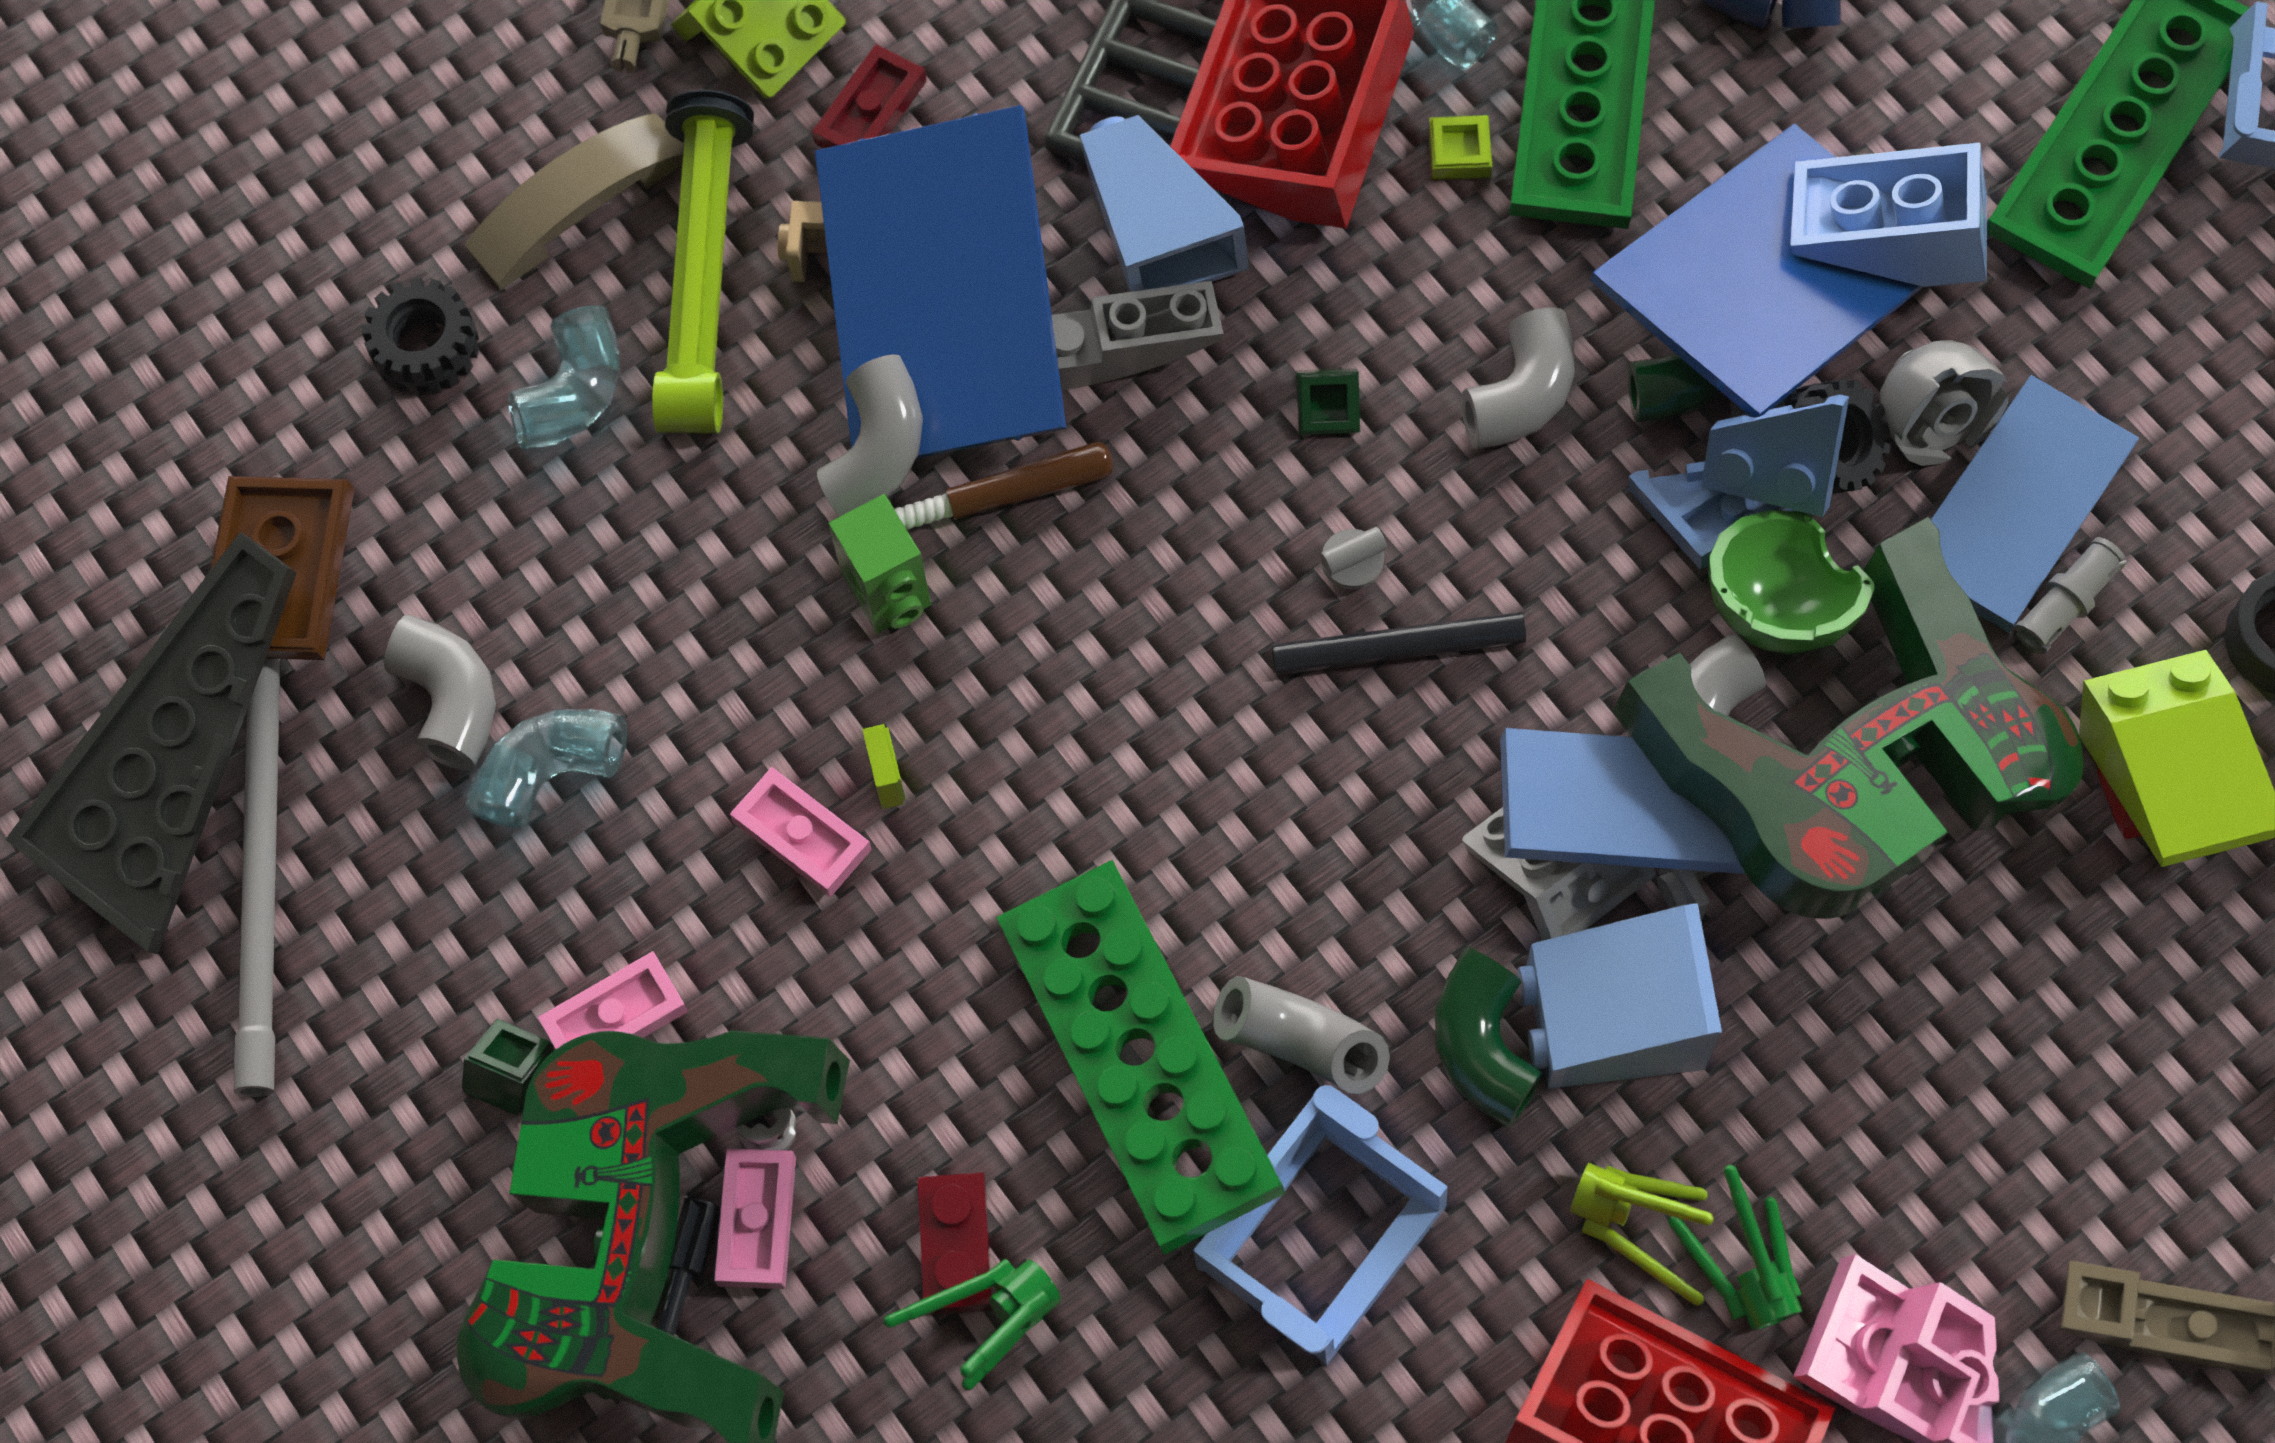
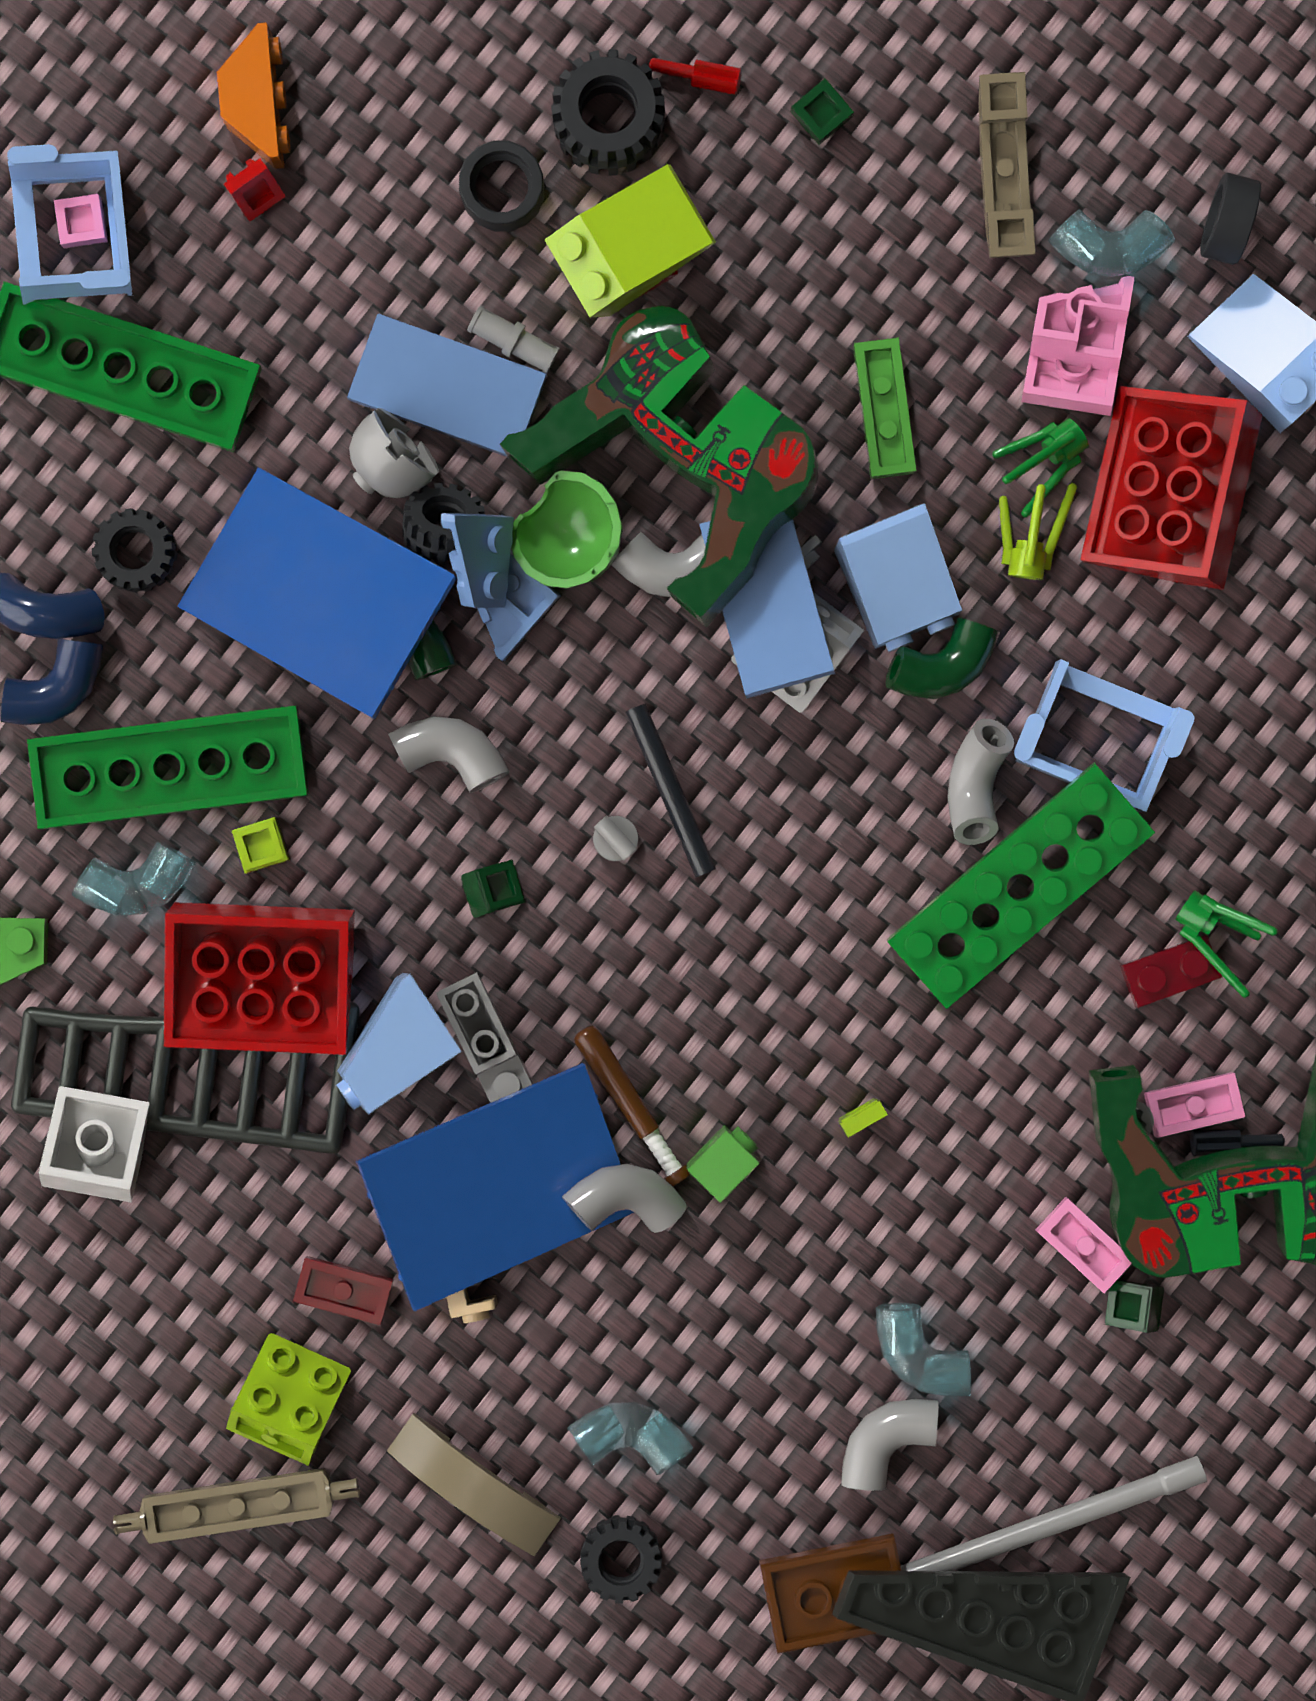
camera: 105 degrees left, 20 degrees up
lime piece [652,90,755,434] -> none
bright pink plate [730,767,872,897] -> none
light blue slope [1791,143,1987,287] -> none
none -> black tyre [92,508,178,593]
none -> bright green plate [853,337,916,479]

